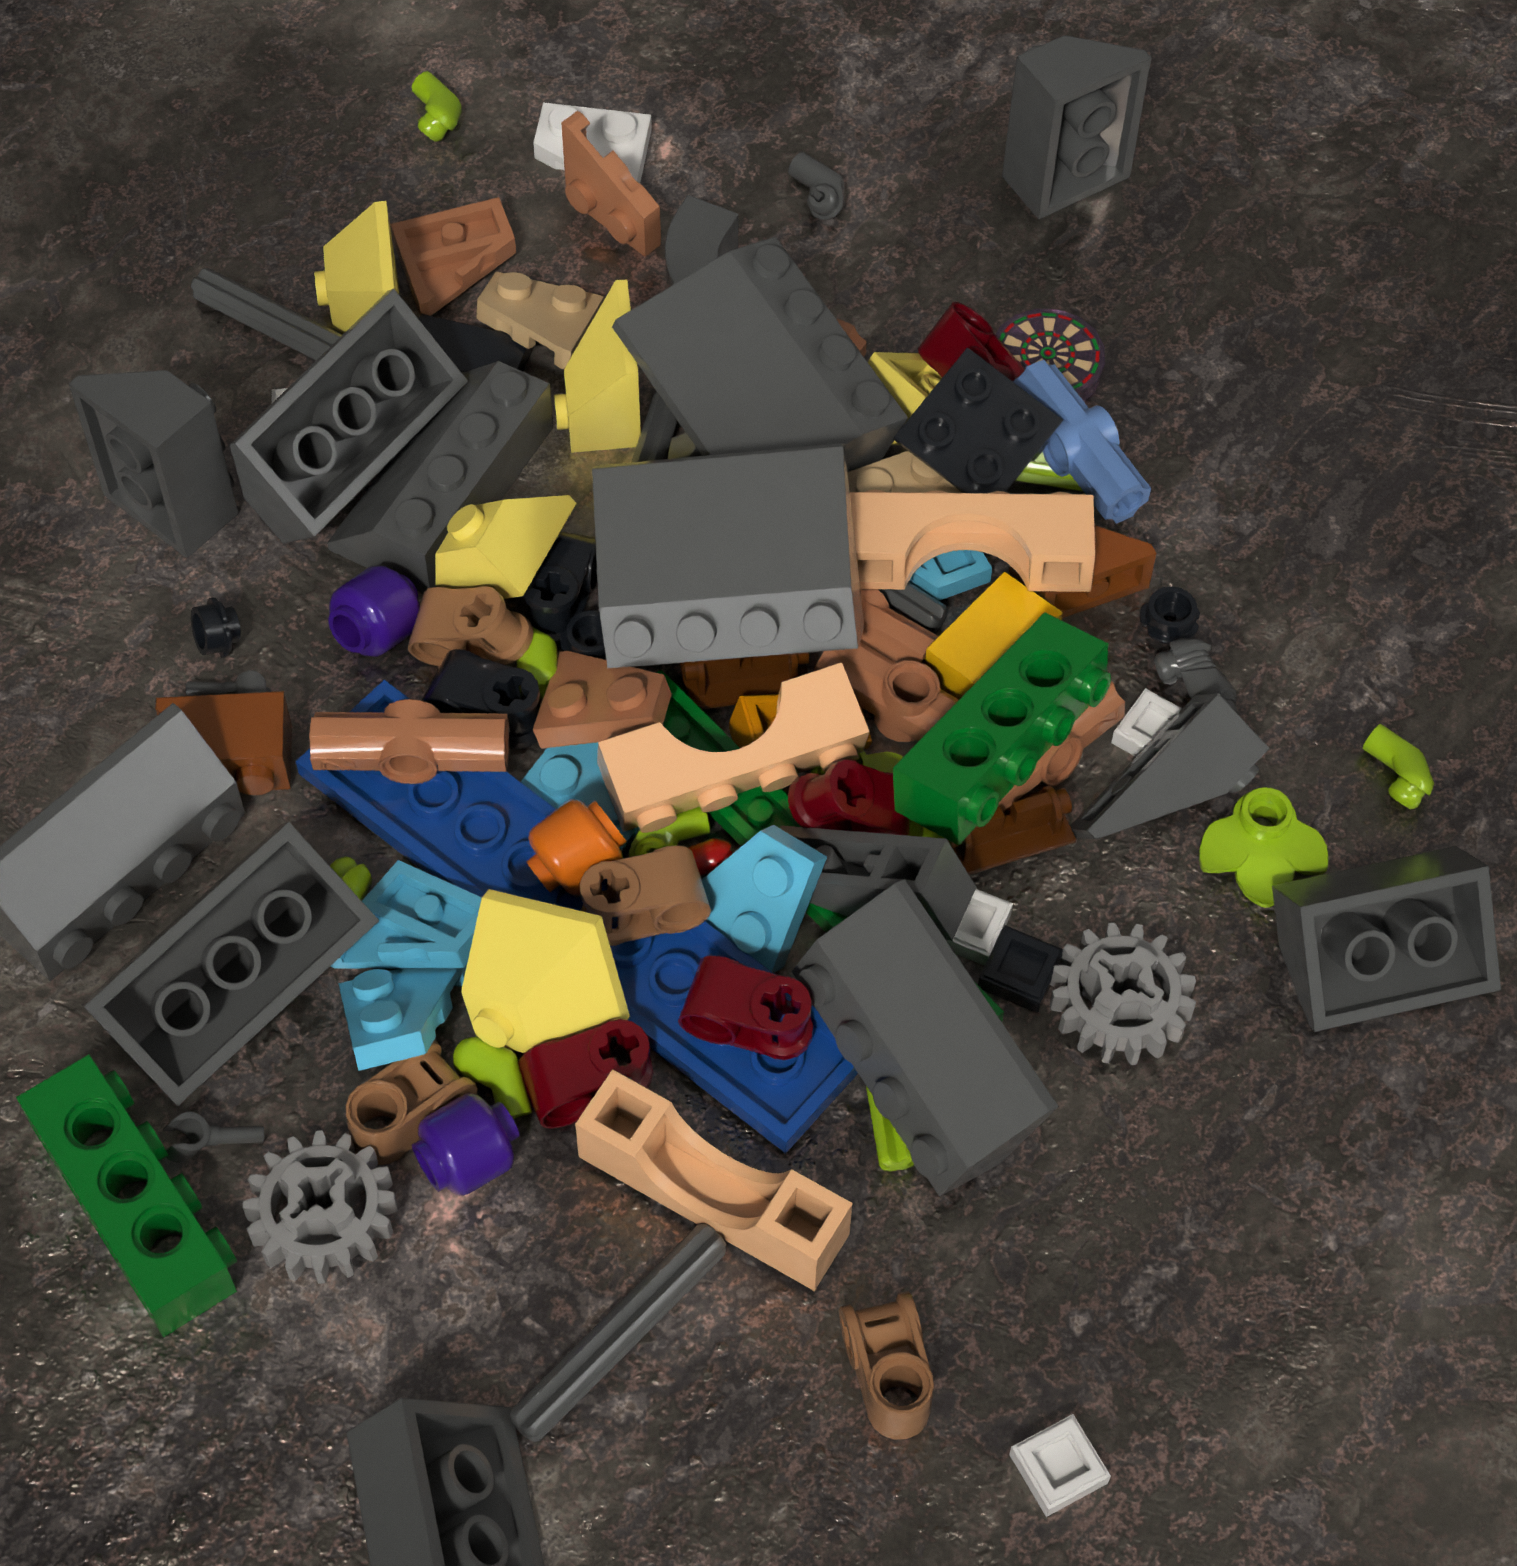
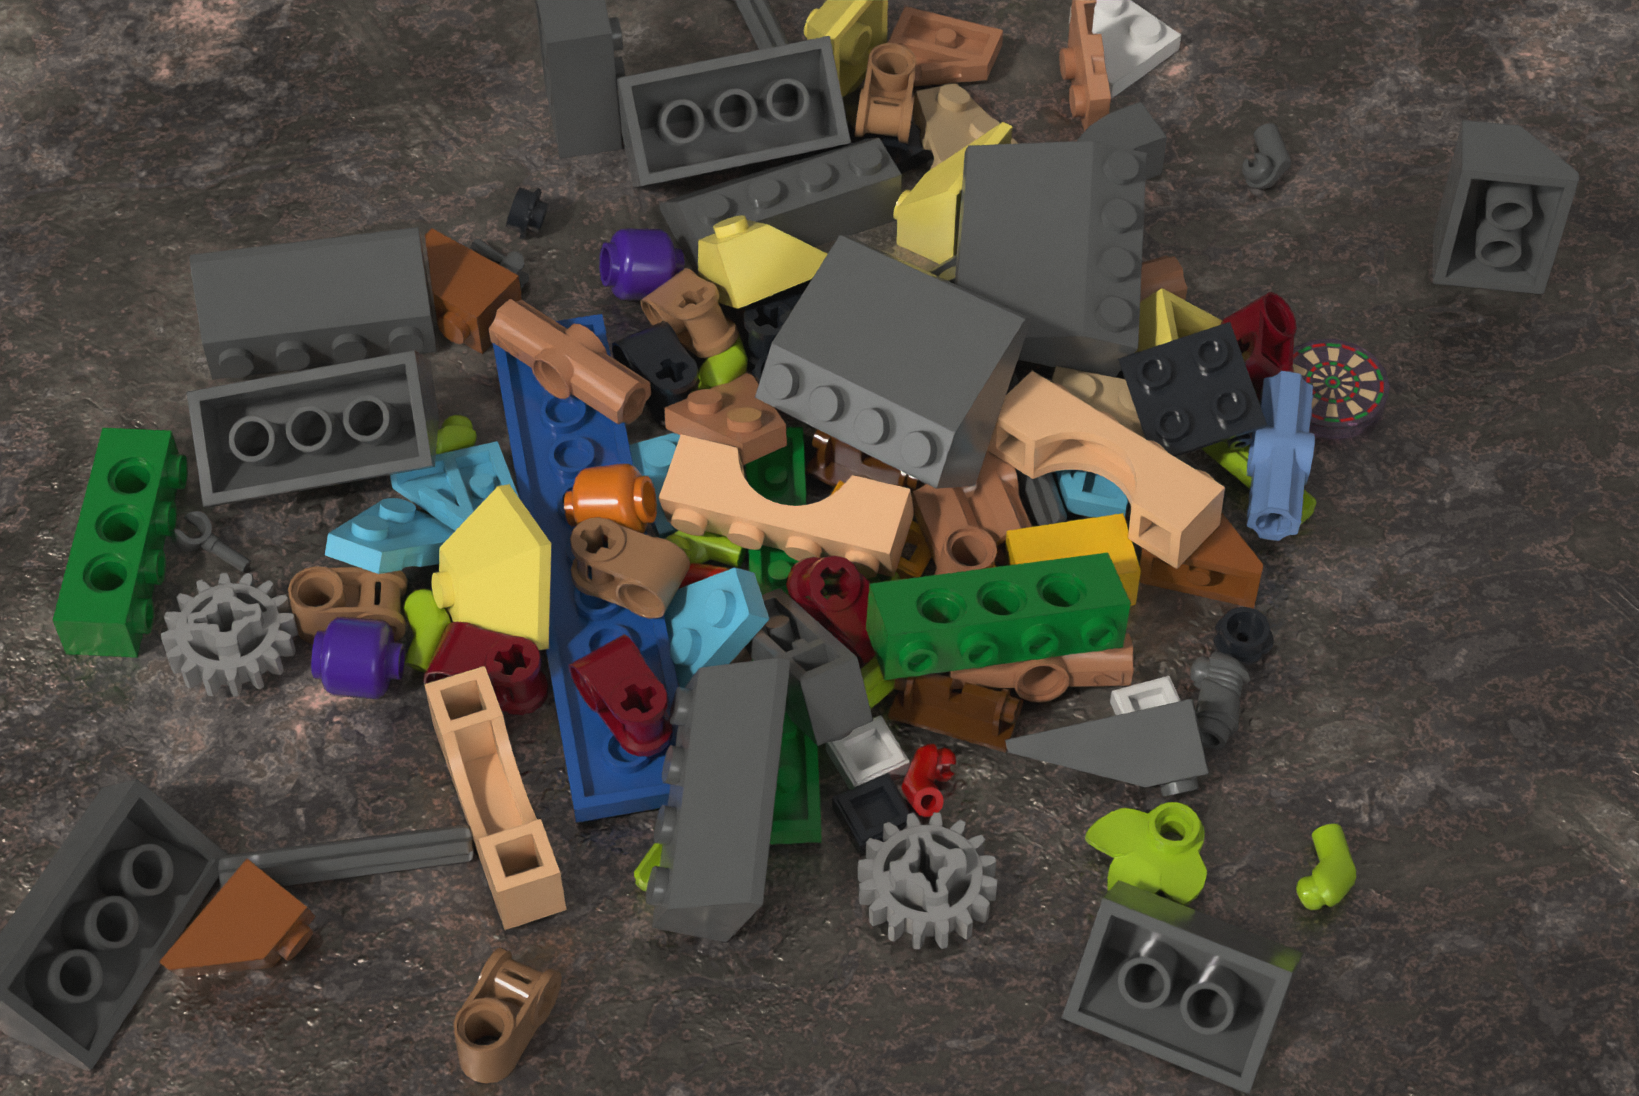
camera: 40 degrees right, 5 degrees down
none -> dark orange slope [159,859,316,978]
none -> medium nougat piece [855,43,916,144]
none -> red arm [901,743,956,817]

